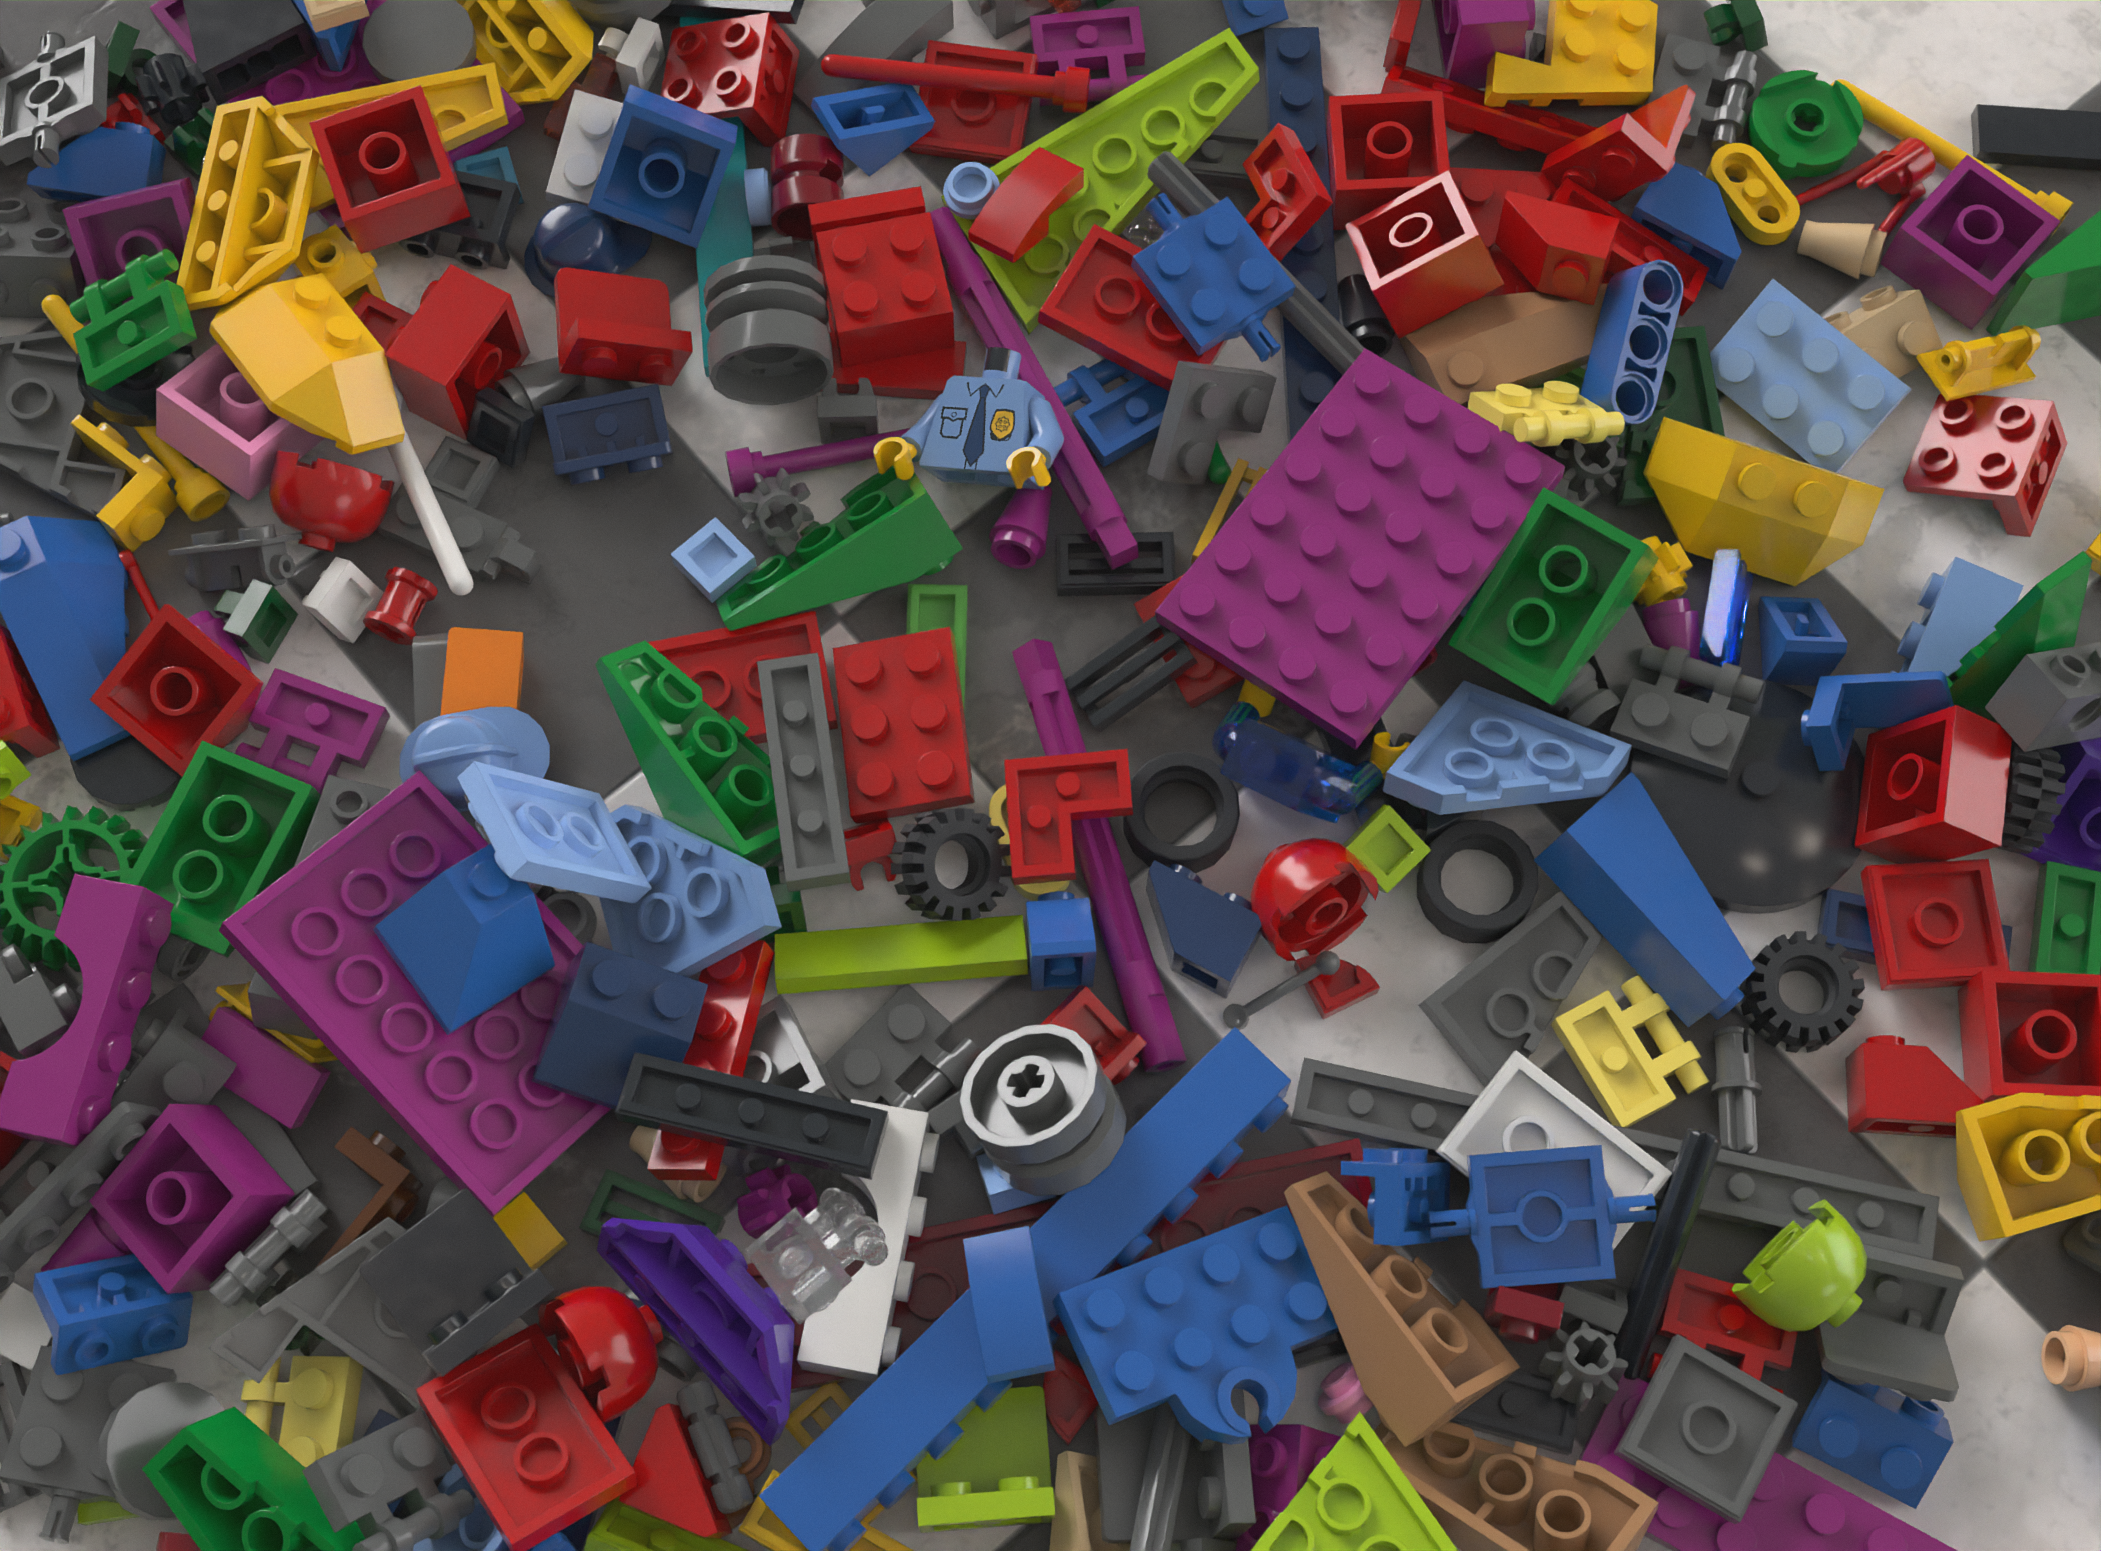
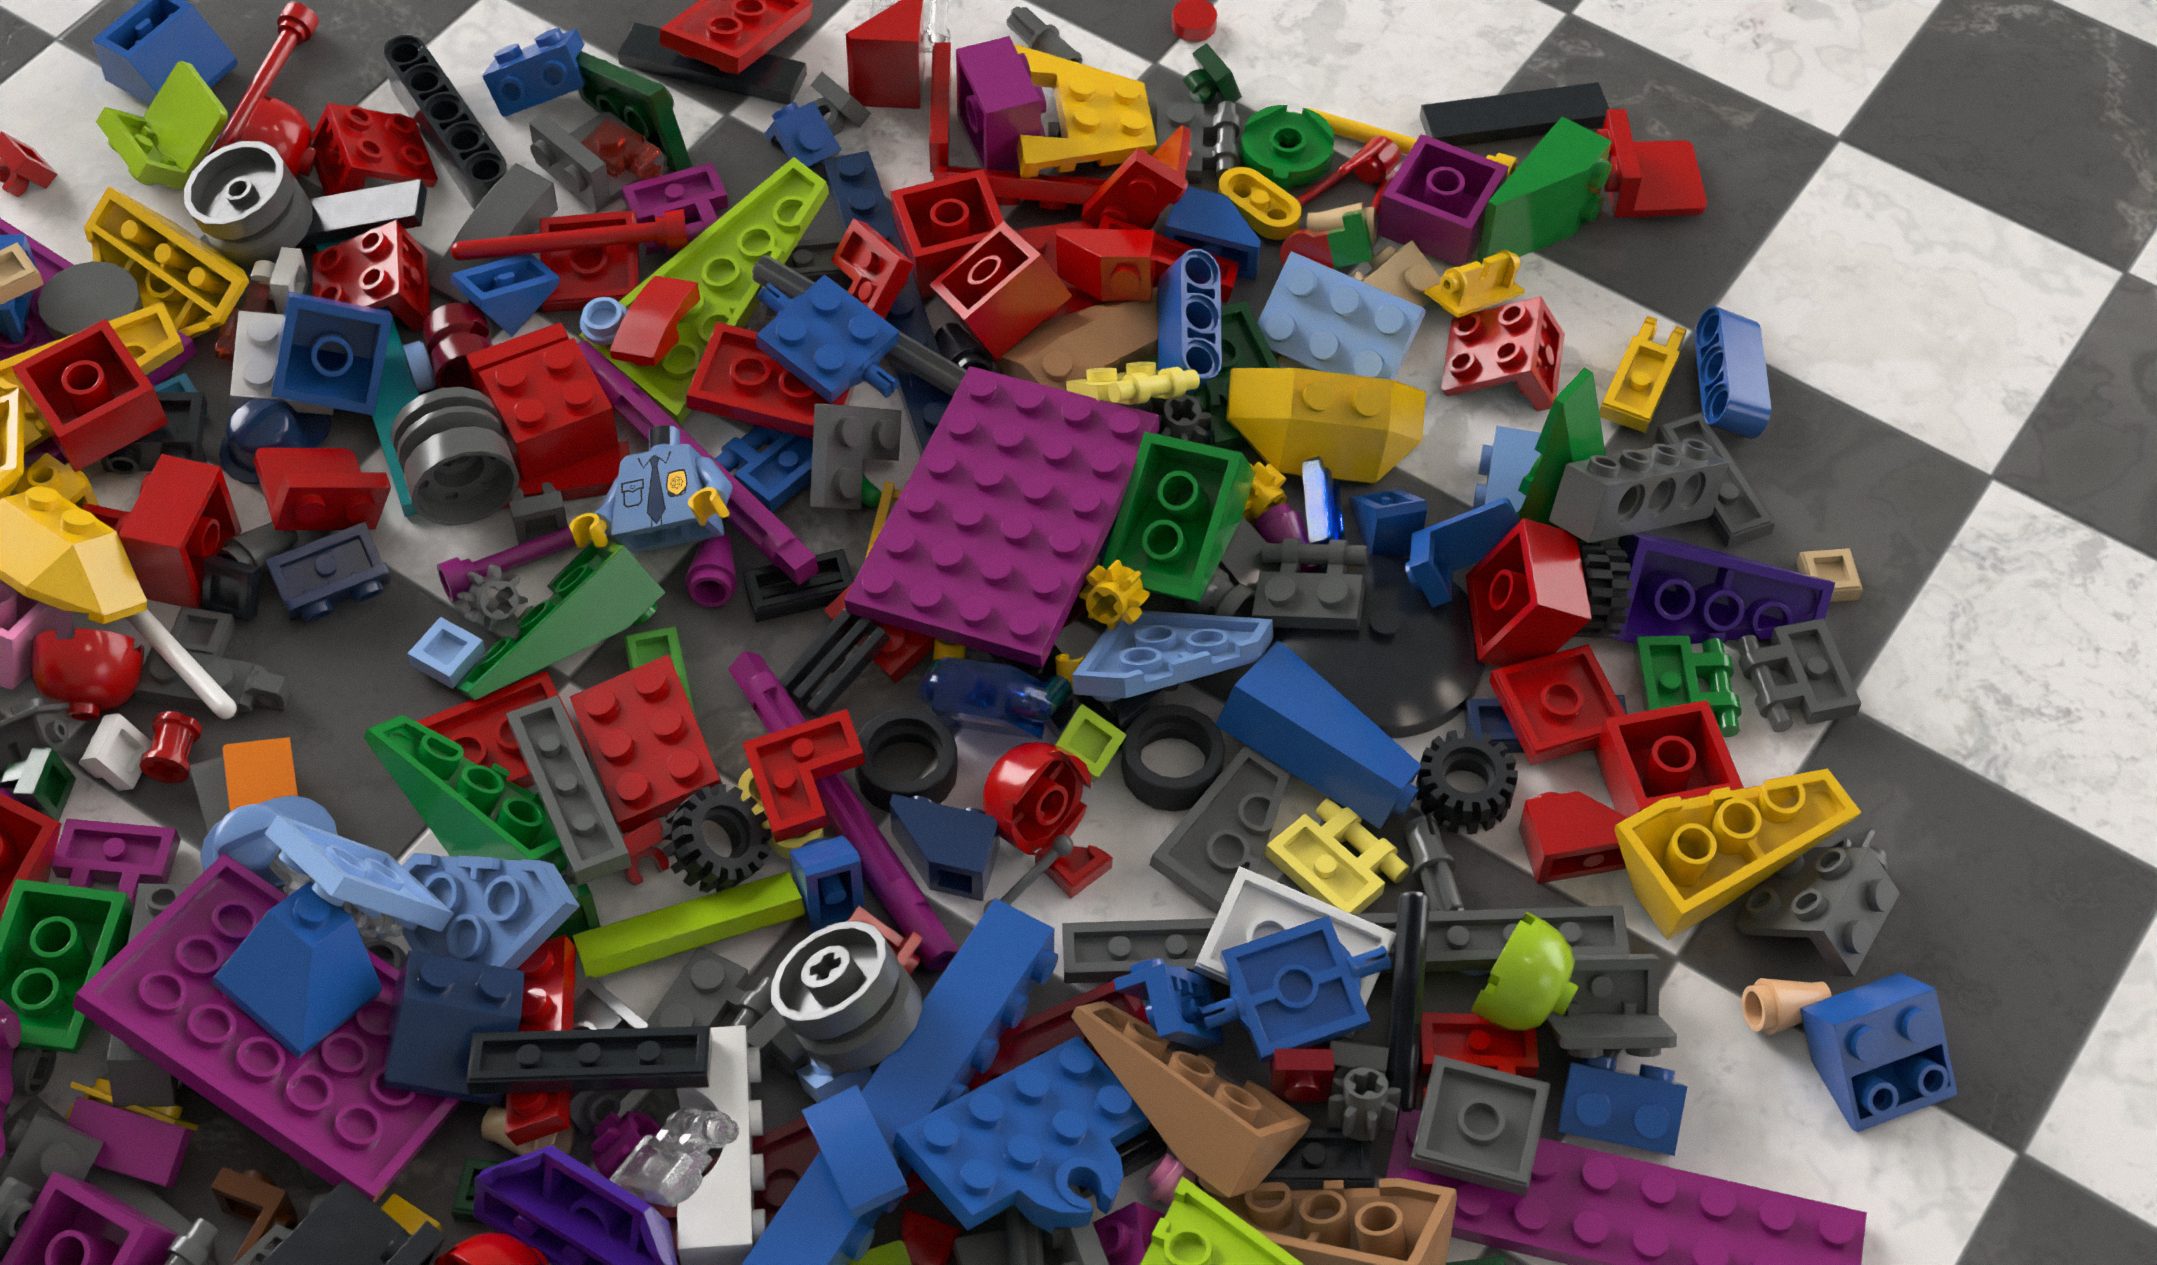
camera: 15 degrees left, 15 degrees down
none -> yellow gear [1079,560,1150,630]
none -> leg [1280,208,1374,269]

